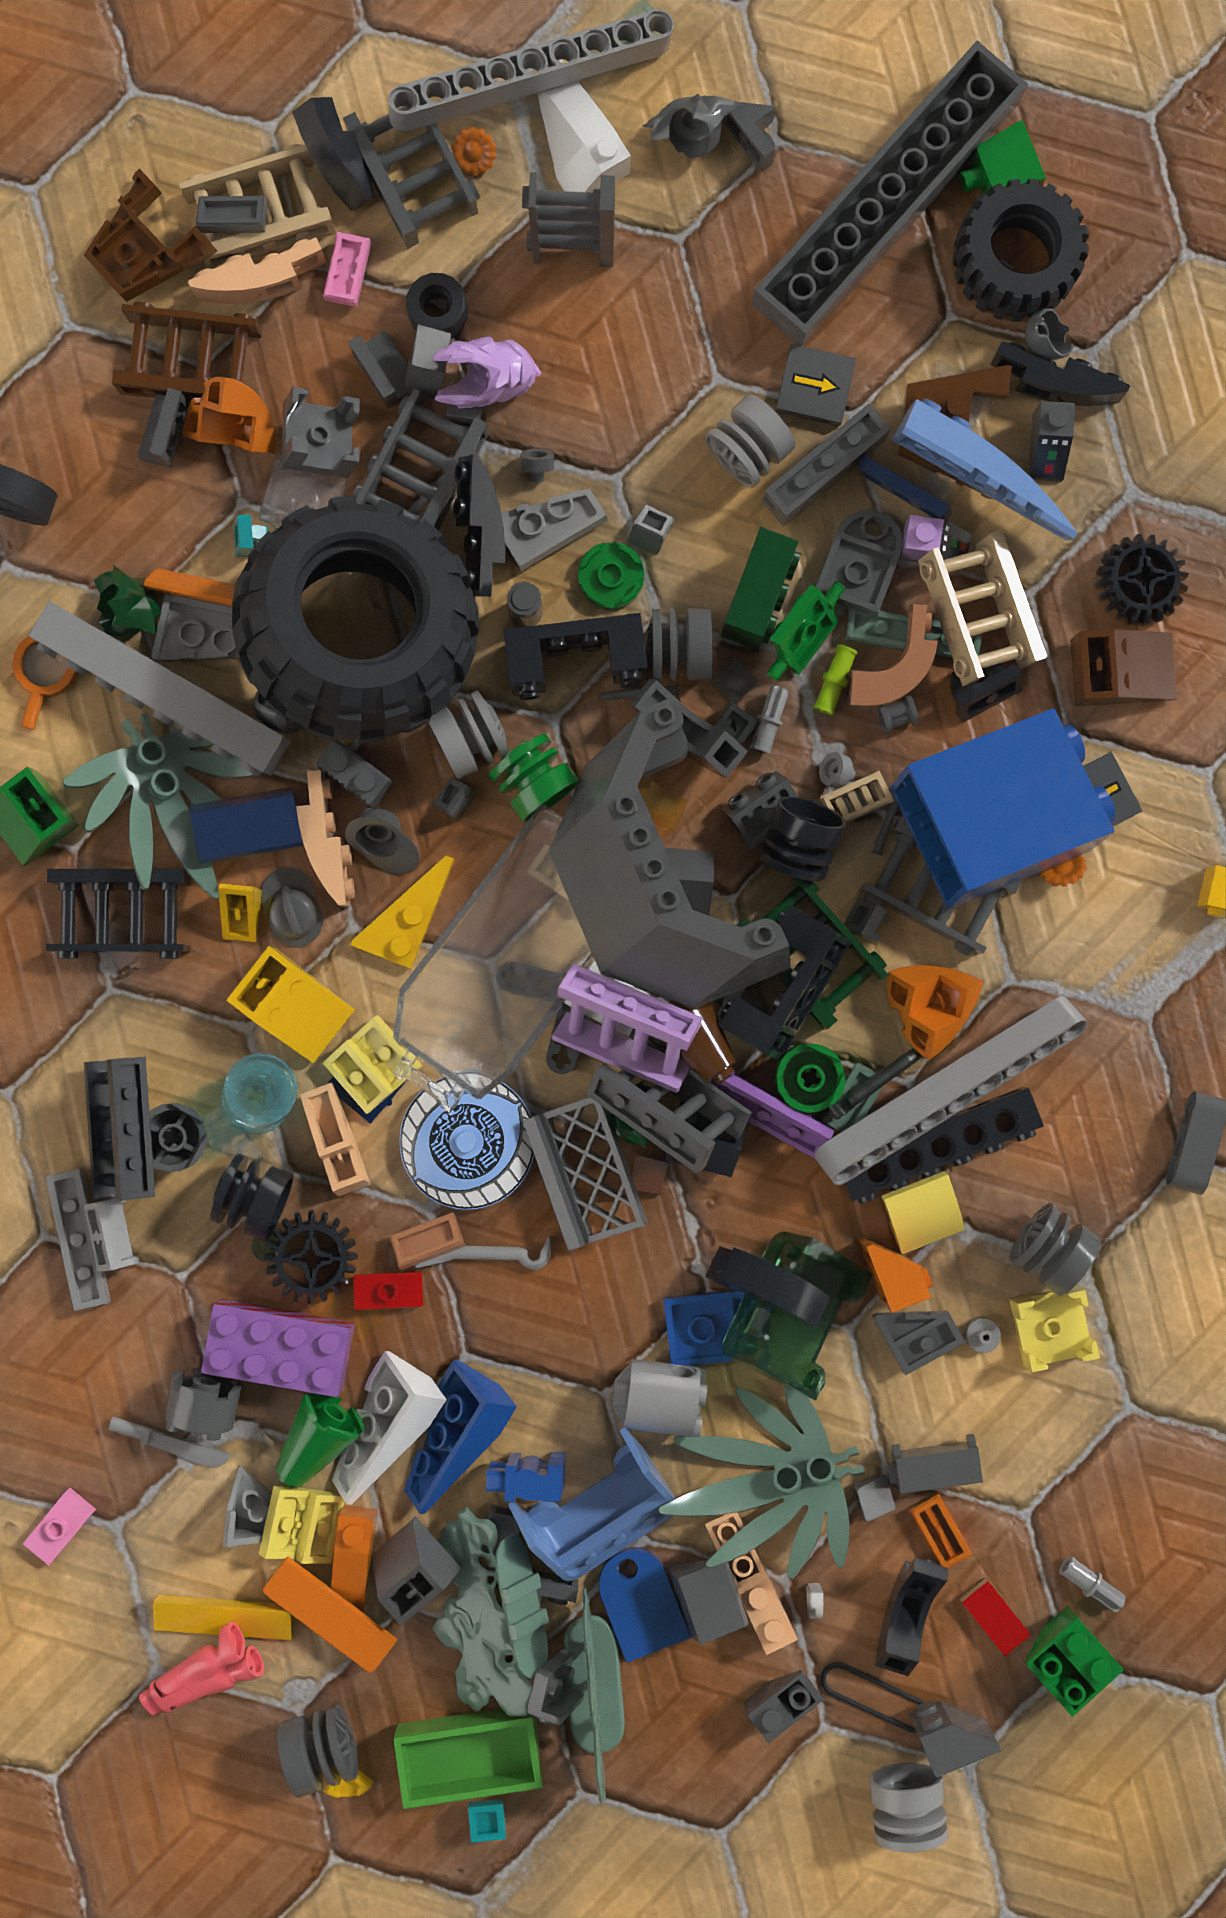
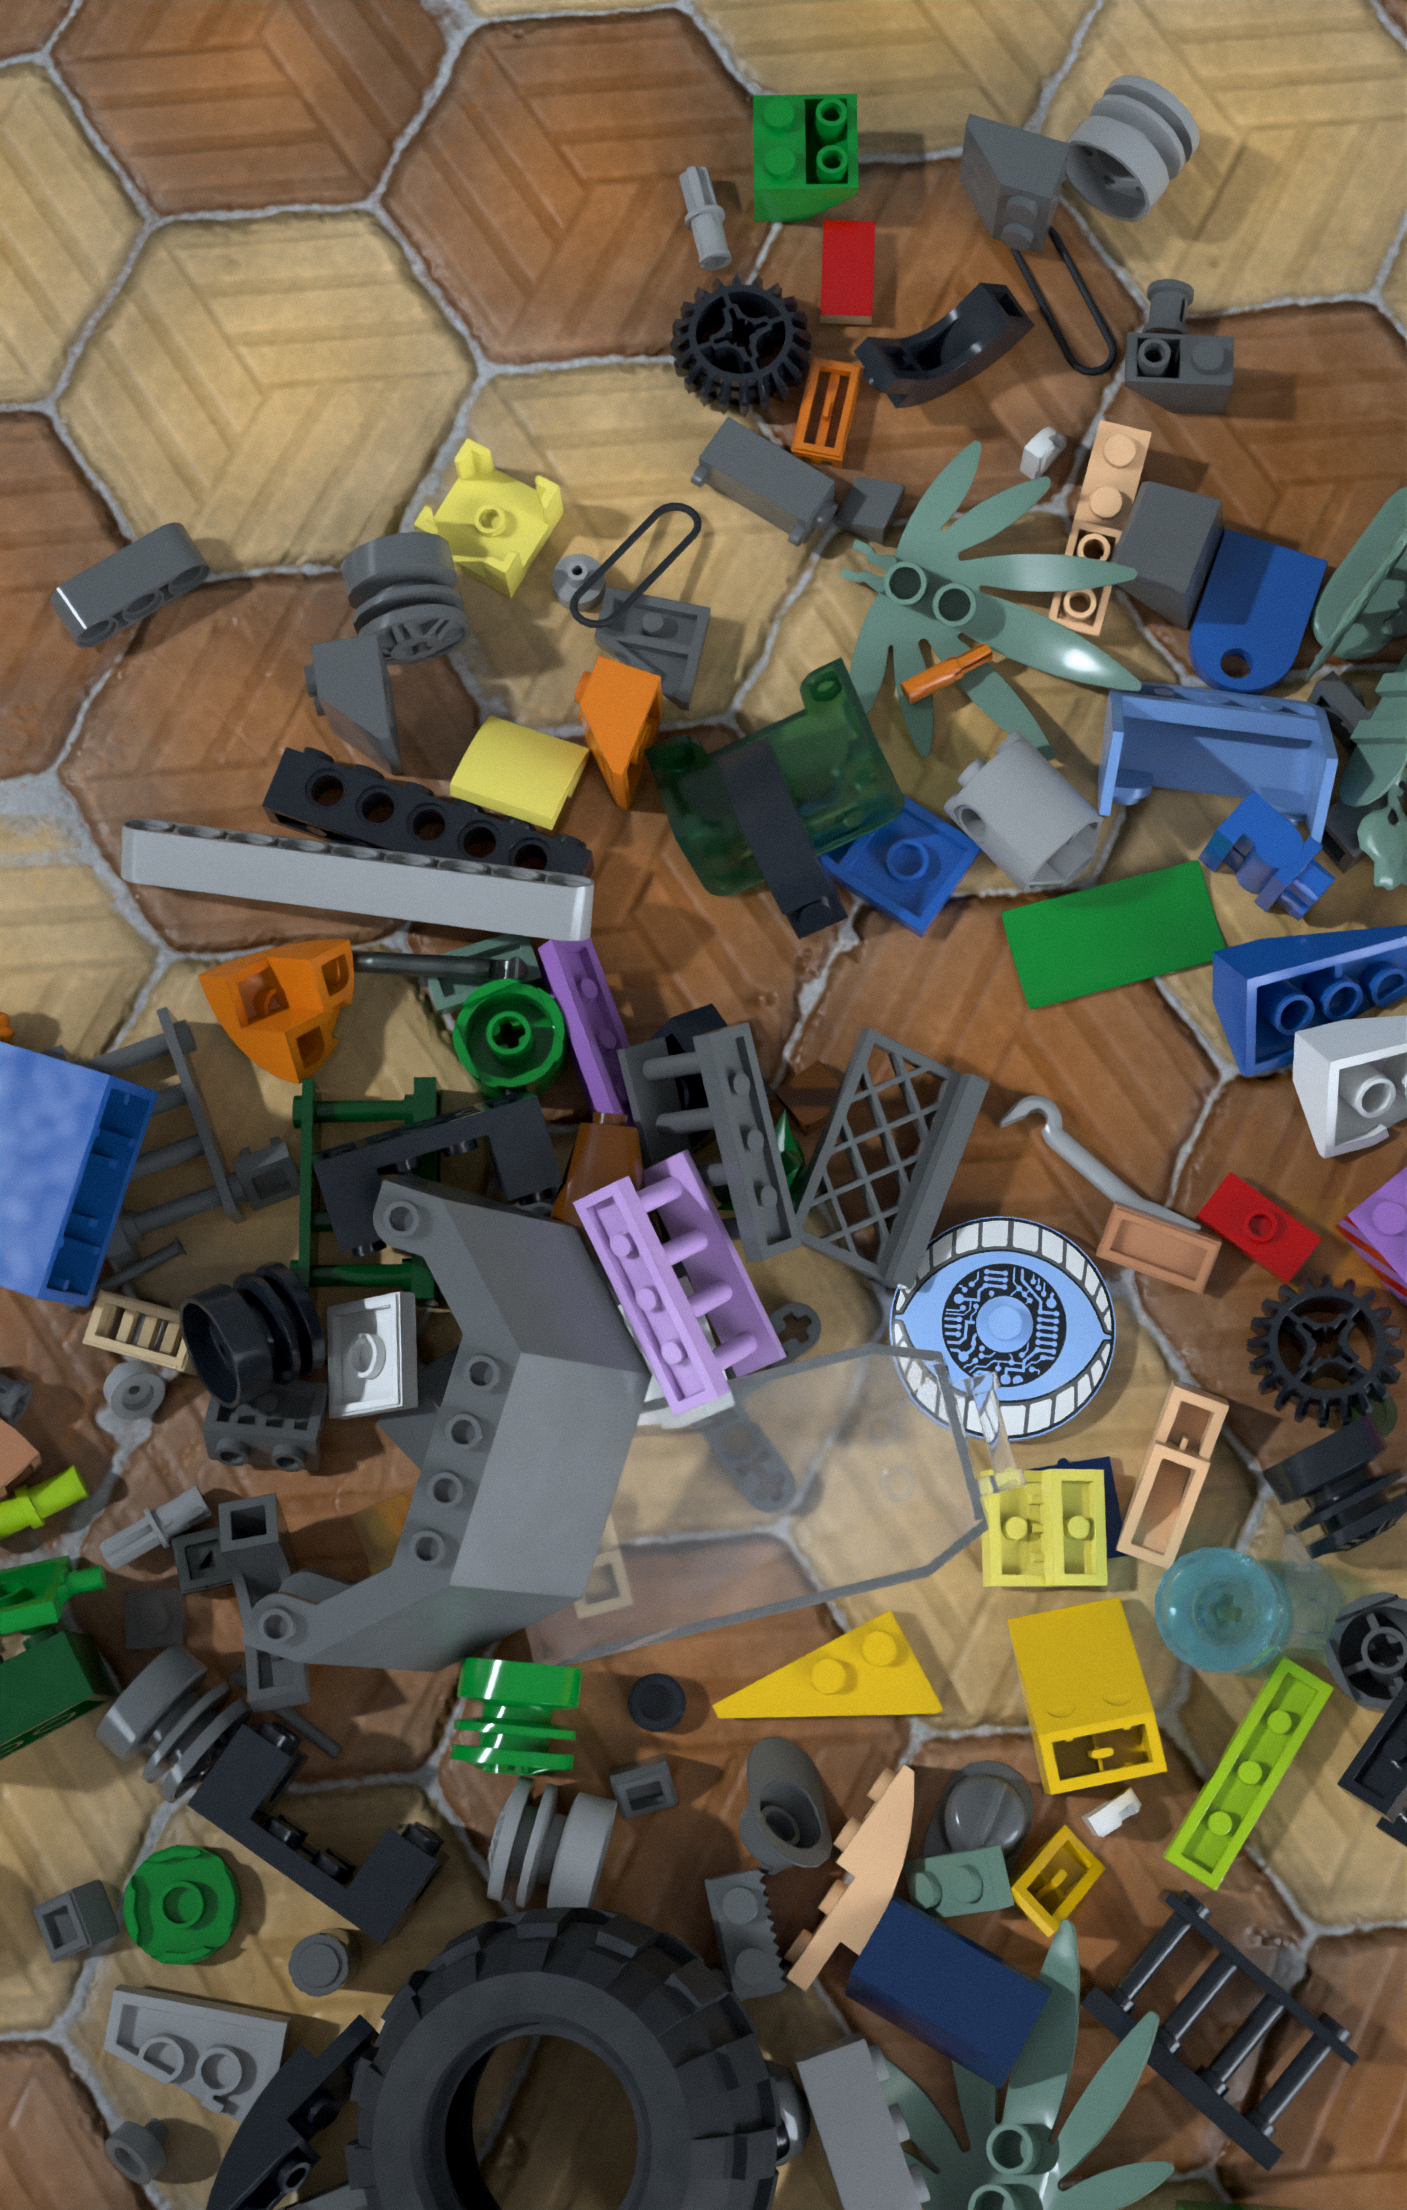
camera: 130 degrees left, 10 degrees down
none -> dark grey slope [304,635,403,775]
none -> white plate [327,1291,418,1420]
none -> black piece [569,502,702,628]
none -> black tile [628,1673,686,1732]
none -> black gear [670,273,812,417]
none -> orange piece [900,643,993,705]
none -> sand green plate [903,1844,1014,1919]
none -> green sticker [1001,860,1226,1009]
none -> white tile [1082,1786,1142,1838]
none -> dark grey bush [1142,279,1194,335]
none -> lime plate [1162,1656,1334,1891]

